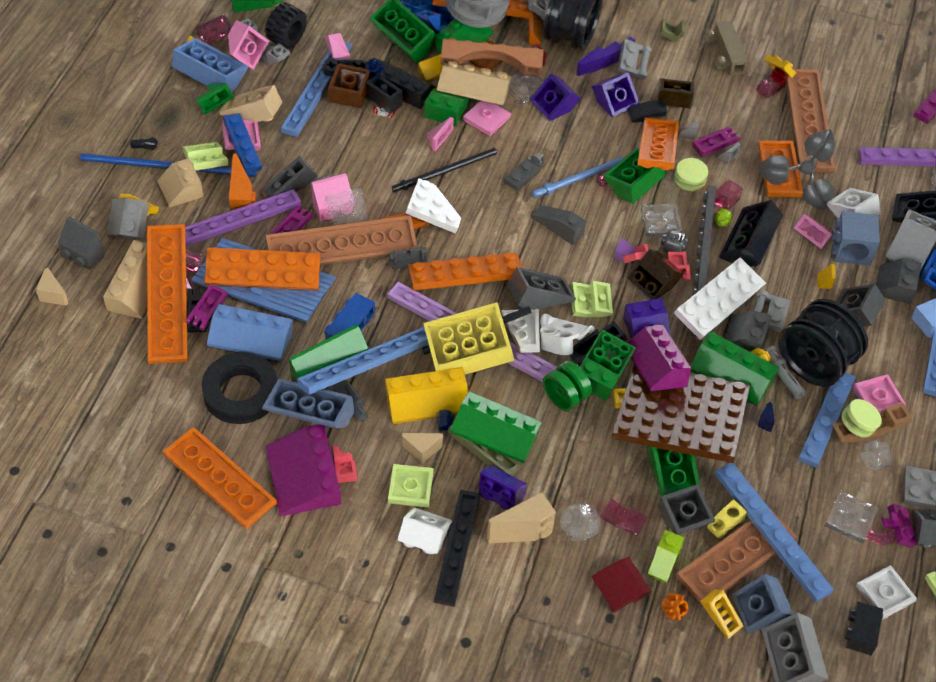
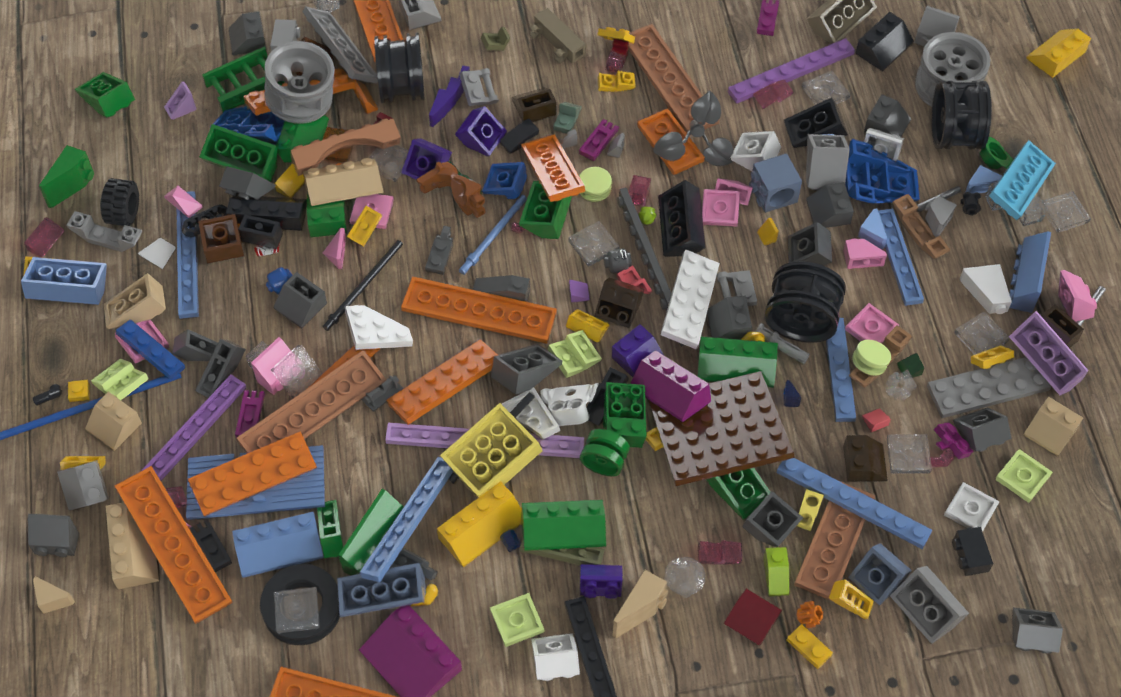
camera: 25 degrees left, 5 degrees up
magenta hinge [186,284,228,330] -> none
green slope [195,83,234,115] -> none
bright pink slope [228,20,269,70] -> none
orange slope [229,154,256,209] -> none
blue brick [324,293,375,340] -> none
coral slope [333,445,357,483] -> none
clear blue hose [367,58,384,75] -> none
tan slope [402,433,443,464] -> none
coral slope [623,244,649,263] -> none
none -> yellow plate [68,380,90,402]
none -> white sticker [137,238,175,269]
none -> dark grey slope [172,329,218,361]
none -> dark grey slope [219,166,275,200]
none -> blue head [266,267,293,295]
none -> dark grey slope [274,272,327,329]
none -> clear plate [274,587,320,634]
none -> green slope [317,500,344,558]
none -> yellow plate [347,206,382,247]
none -> orange plate [401,276,557,344]
none -> yellow arm [411,584,438,606]
none -> dark orange hips [416,161,486,218]
none -> blue slope [482,162,527,199]
none -> sand green slope [554,102,582,134]
none -> yellow slope [566,309,610,342]
none -> yellow slope [597,71,635,92]
none -> bright pink plate [702,189,740,227]
none -> clear pink slope [753,80,794,109]
none -> yellow plate [786,624,833,669]
none -> bright pink slope [843,239,887,269]
none -> dark brown slope [843,435,888,482]
none -> coral slope [862,408,891,432]
none -> dark green slope [897,353,924,380]

